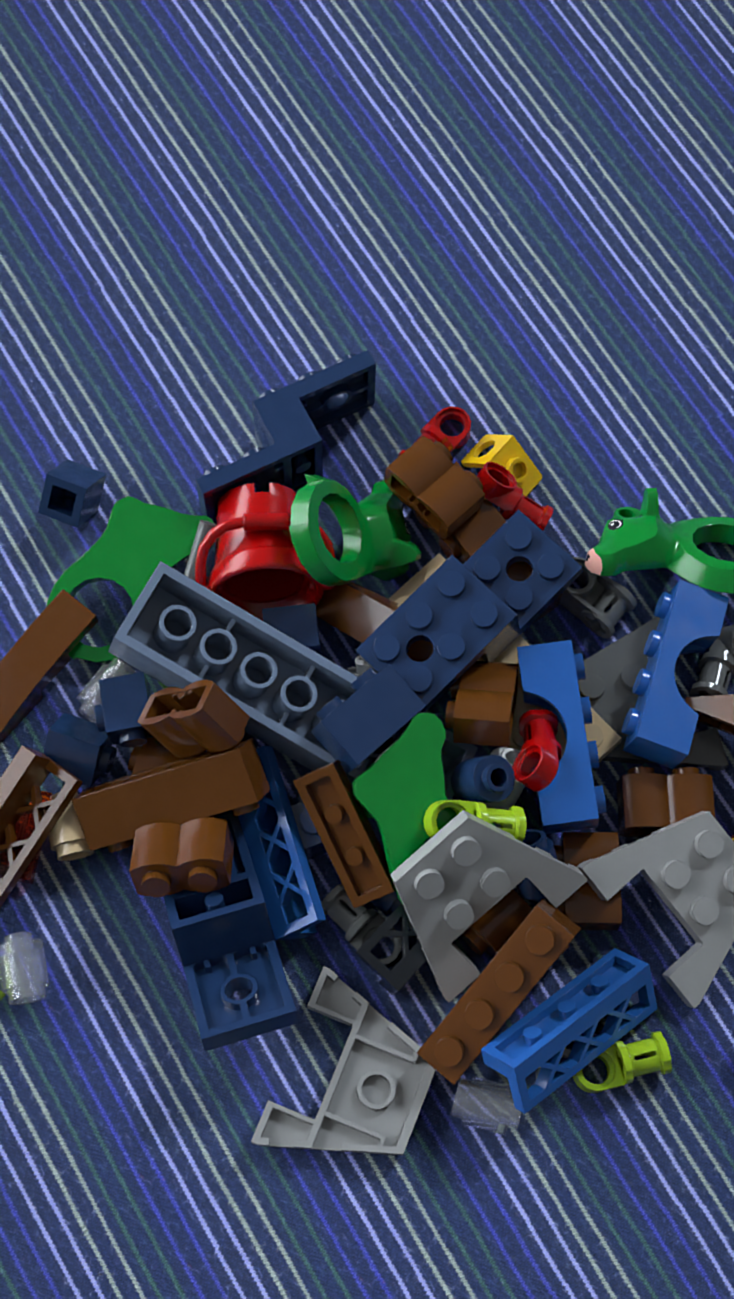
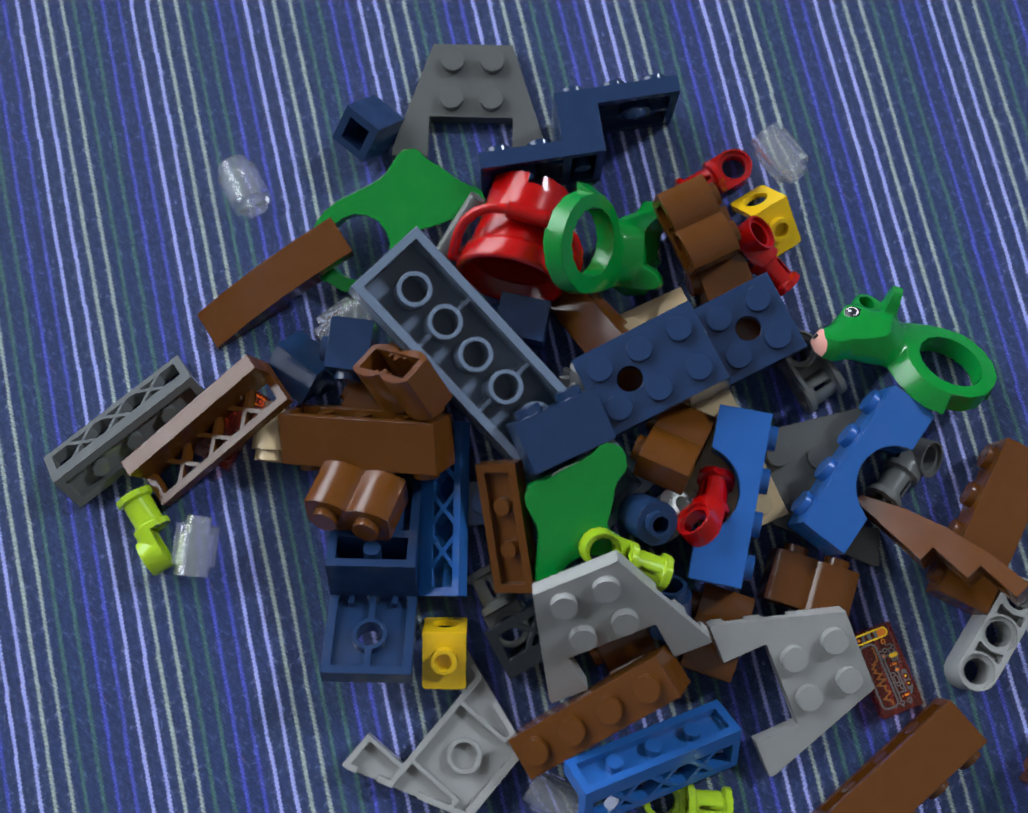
camera: 20 degrees right, 10 degrees up
none -> dark grey wing [392,44,543,161]
none -> yellow bracket [422,617,468,689]
none -> clear brick [751,123,810,185]

